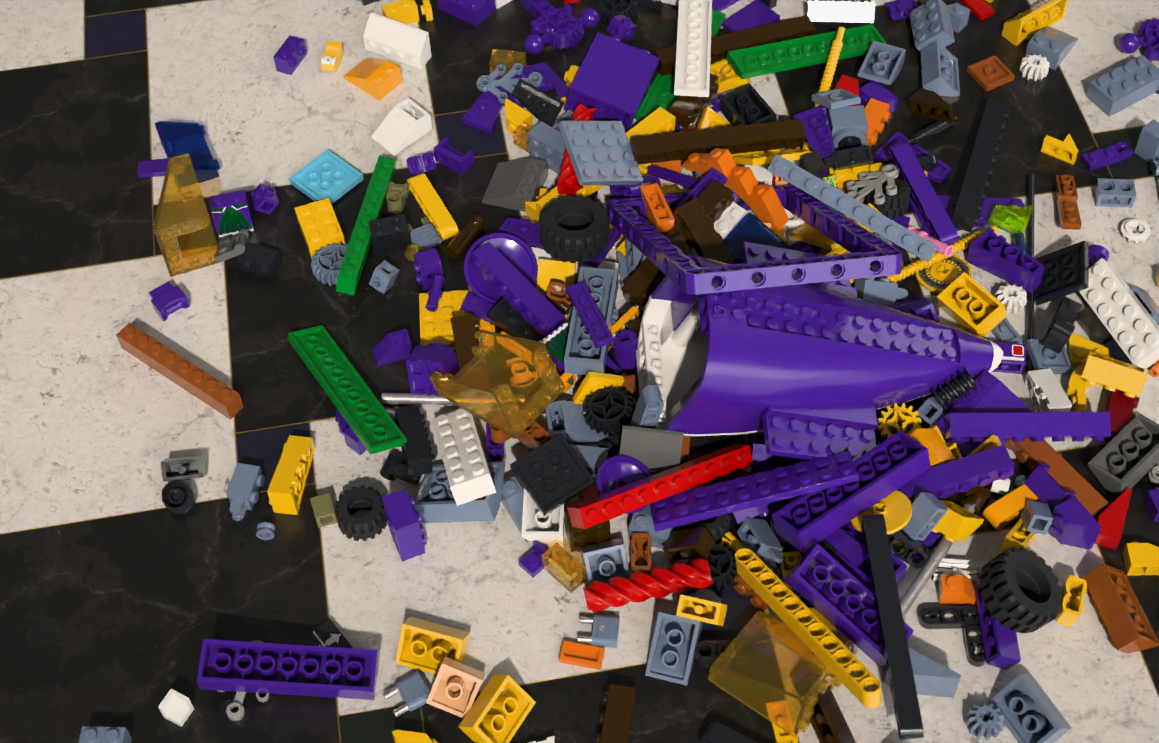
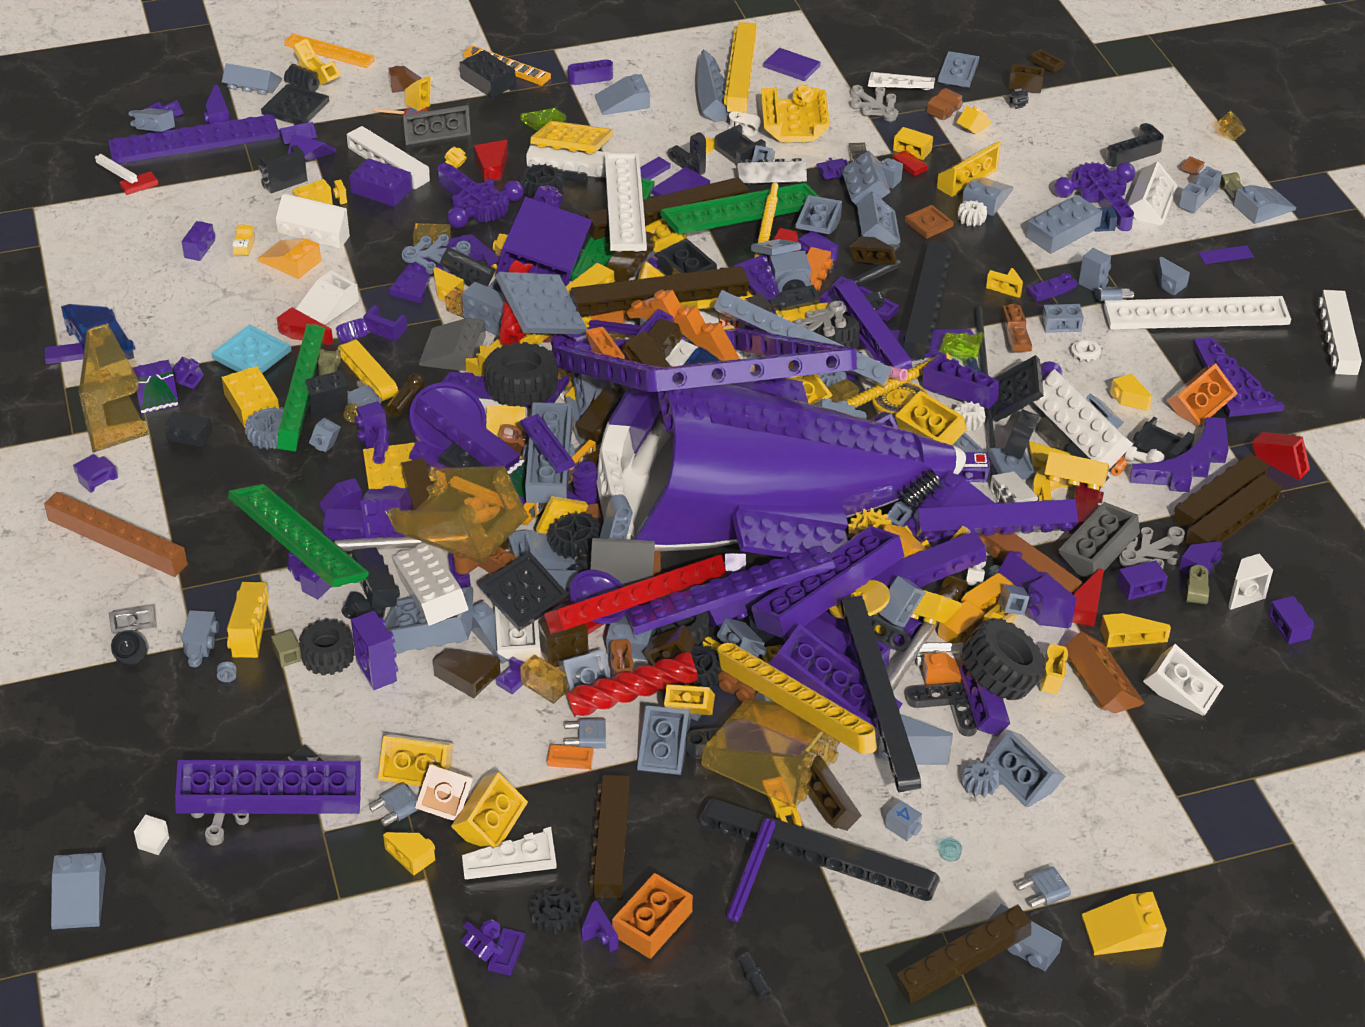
camera: 10 degrees left, 10 degrees down
dark grey plate [214,228,249,263] -> none
none -> red slope [277,307,333,345]
none -> dark purple brick [323,509,366,540]
none -> dark brown slope [433,649,501,699]
none -> light orange brick [937,600,986,643]

